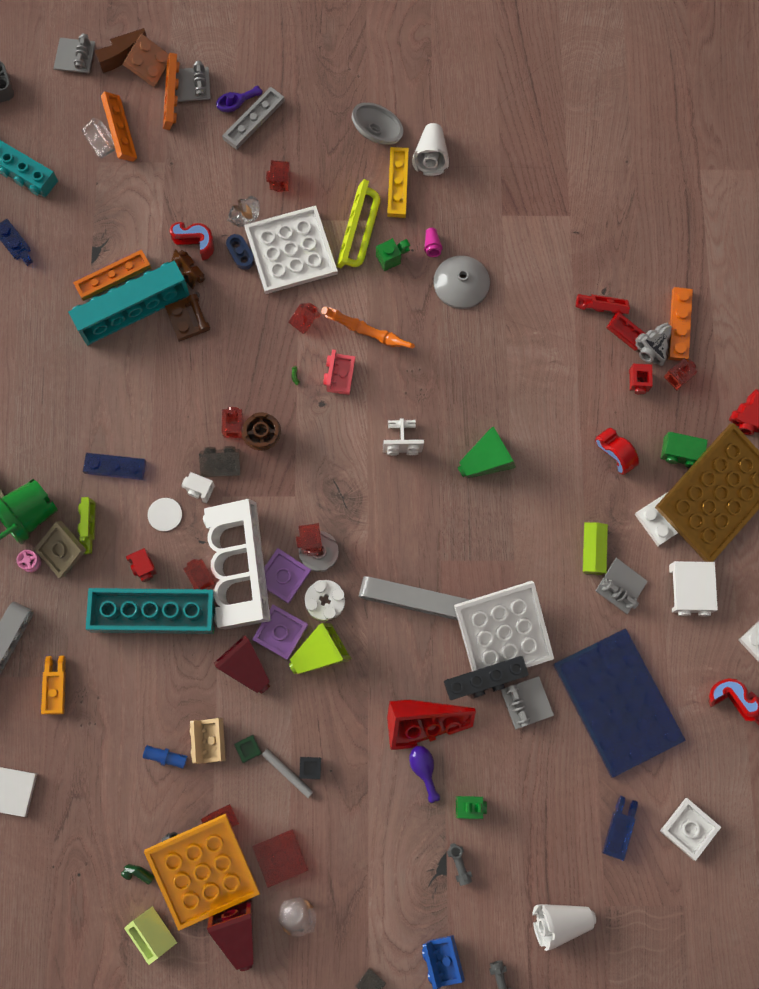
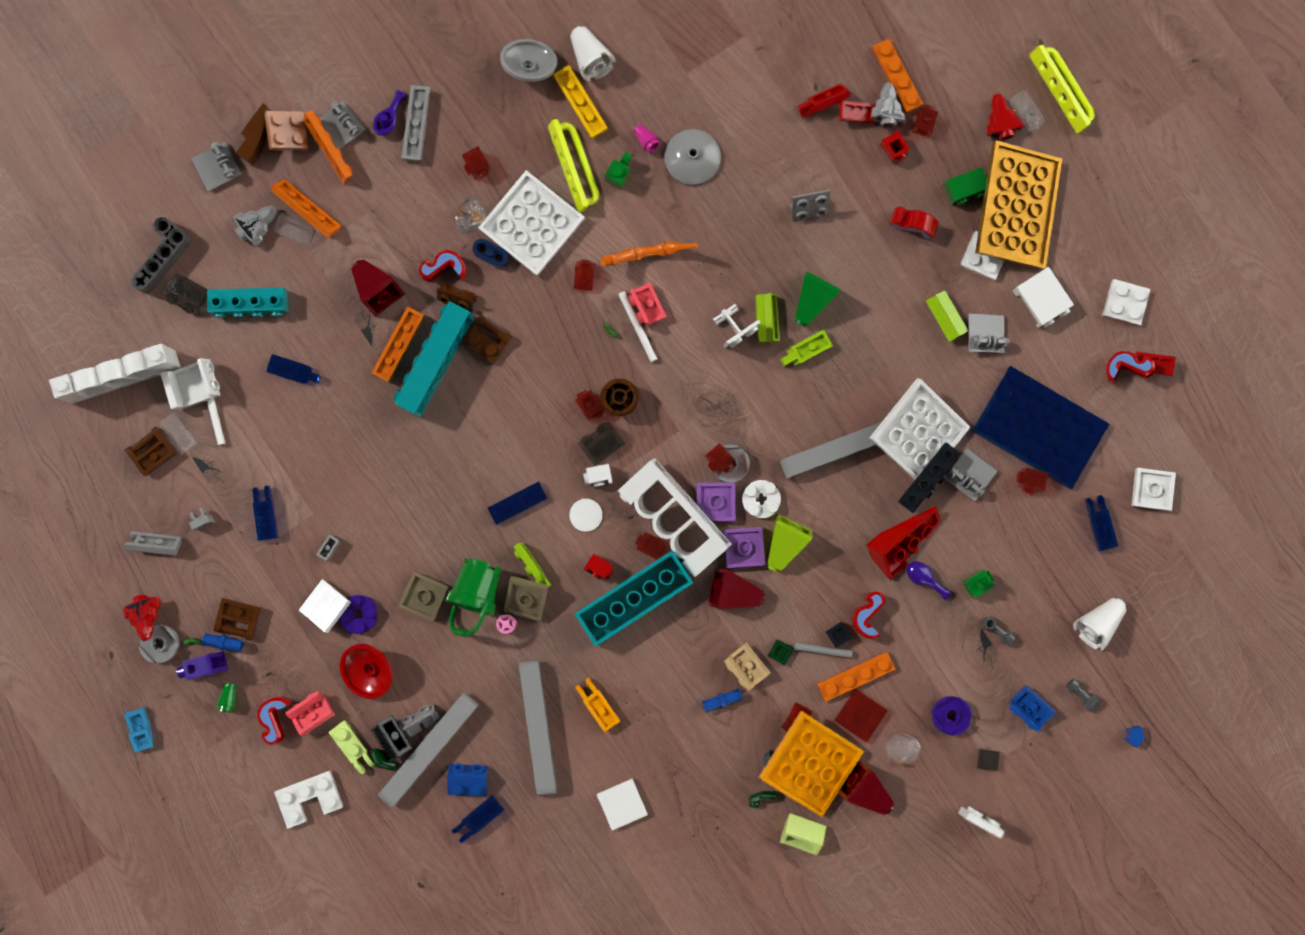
camera: 30 degrees left, 10 degrees up
none -> light grey rock [233,205,278,247]
none -> dark red slope [351,259,405,317]
none -> white bar [618,291,657,362]
none -> lime piece [755,293,780,344]
none -> lime hinge [780,329,833,367]
none -> light grey hinge [790,190,830,221]
none -> orange plate [817,652,895,702]
none -> red animal [851,592,885,639]
none -> dark purple plate [931,696,972,735]
none -> clear red brick [1016,468,1049,494]

